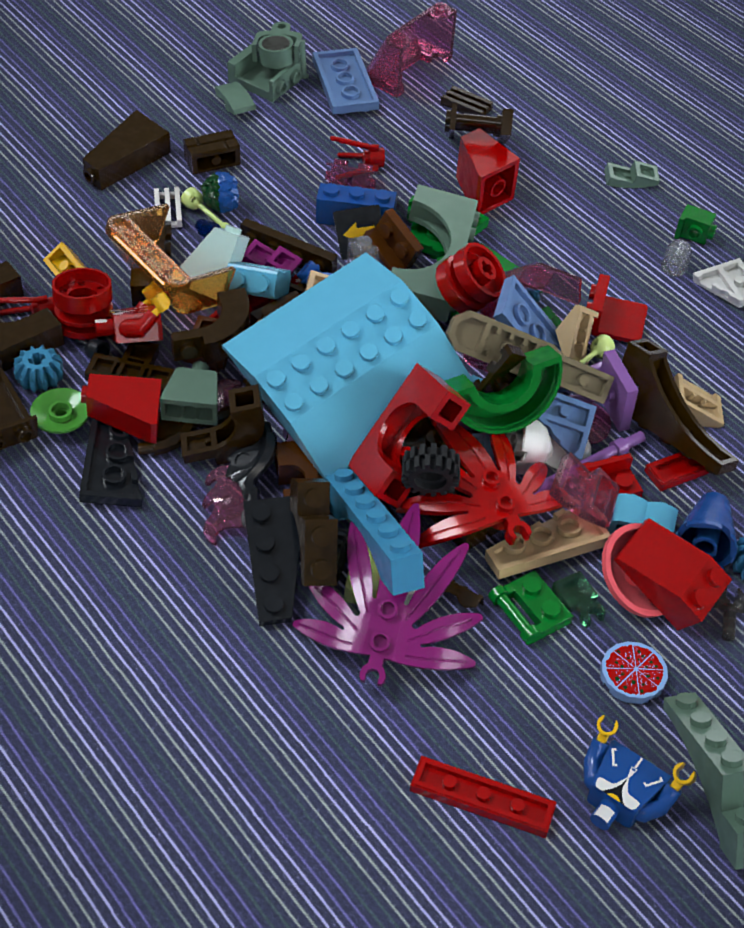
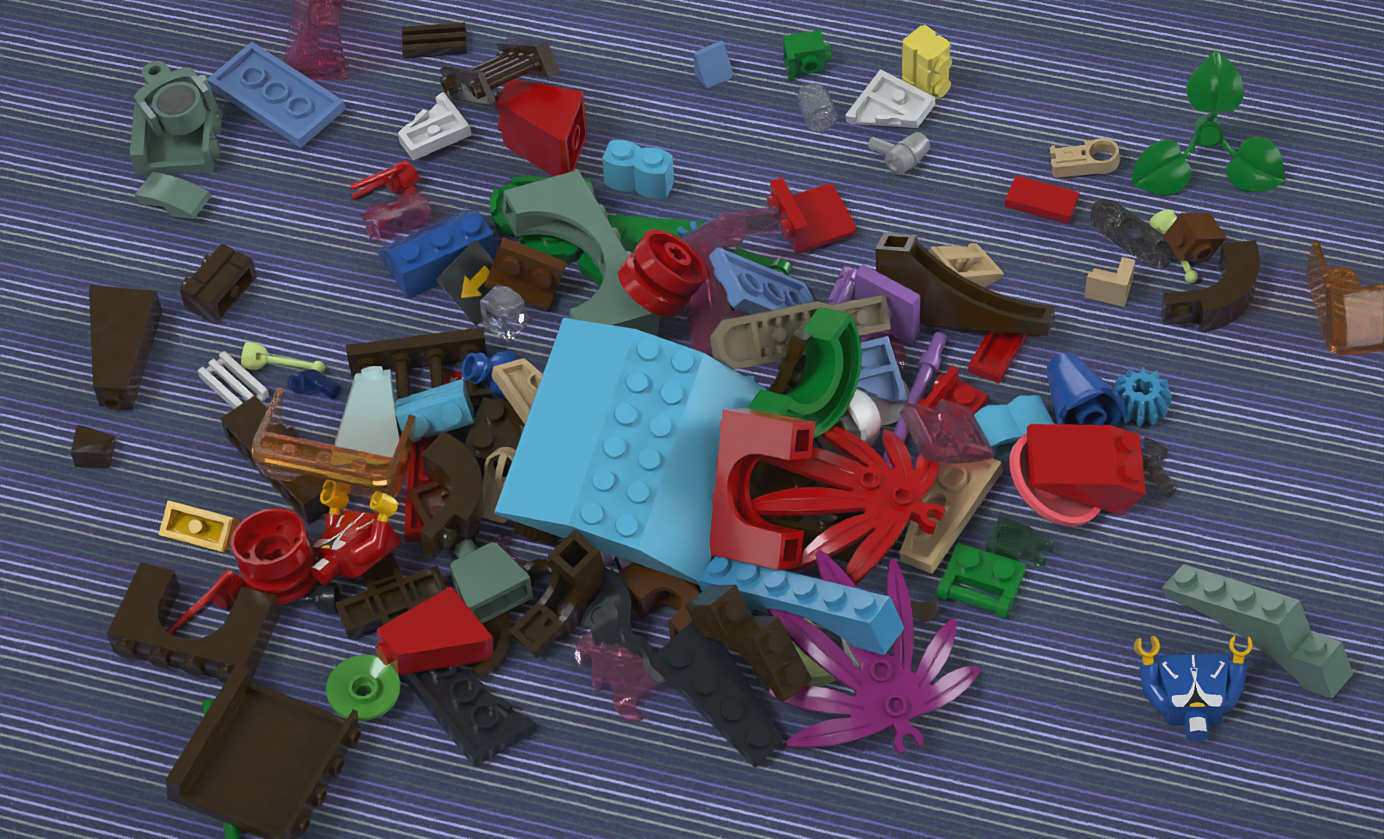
camera: 30 degrees left, 5 degrees up
dark azure gear [13,345,64,393] -> none
piece [200,171,239,213] -> none
magenta slope [242,239,303,274] -> none
black tyre [401,443,460,497] -> none
red tile [409,755,557,838] -> none
tan slope [555,305,599,365] -> none
yellowish green hinge [579,334,615,364] -> none
tile [600,641,668,704] -> none
sand green slope [604,160,660,188] -> none
none -> dark brown slope [71,425,116,468]
none -> white wing [398,92,472,160]
none -> medium azure brick [602,140,674,200]
none -> medium blue slope [694,40,733,89]
none -> light grey piece [868,132,930,175]

